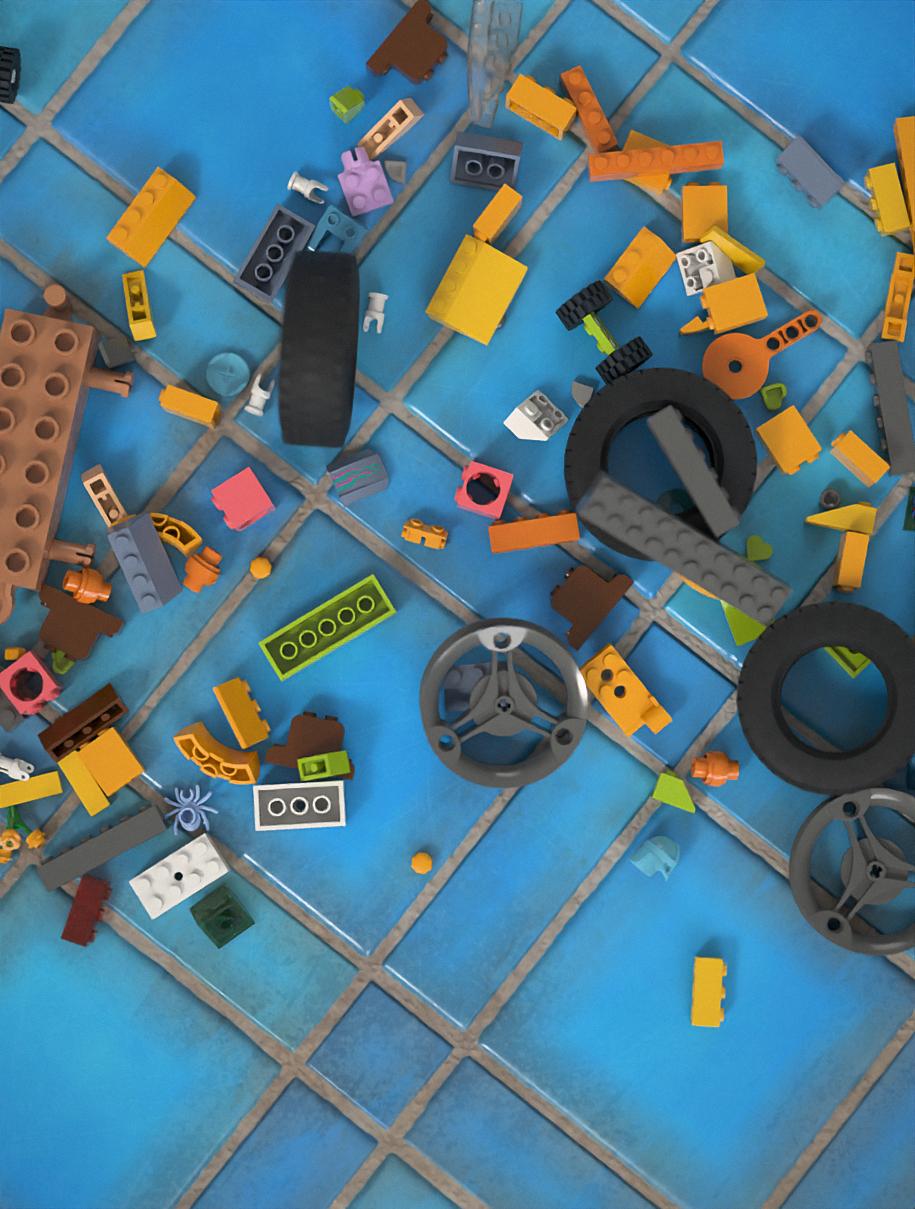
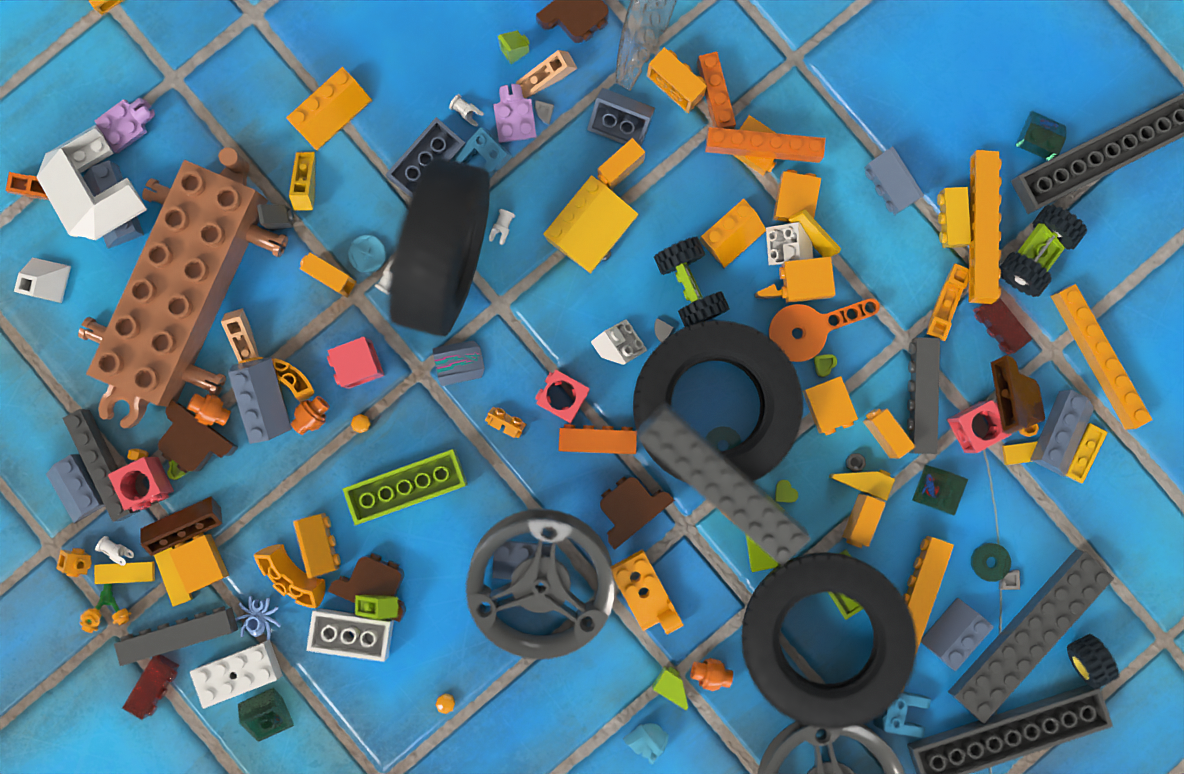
camera: 10 degrees right, 0 degrees up
dark grey brick [646,405,741,539] -> none

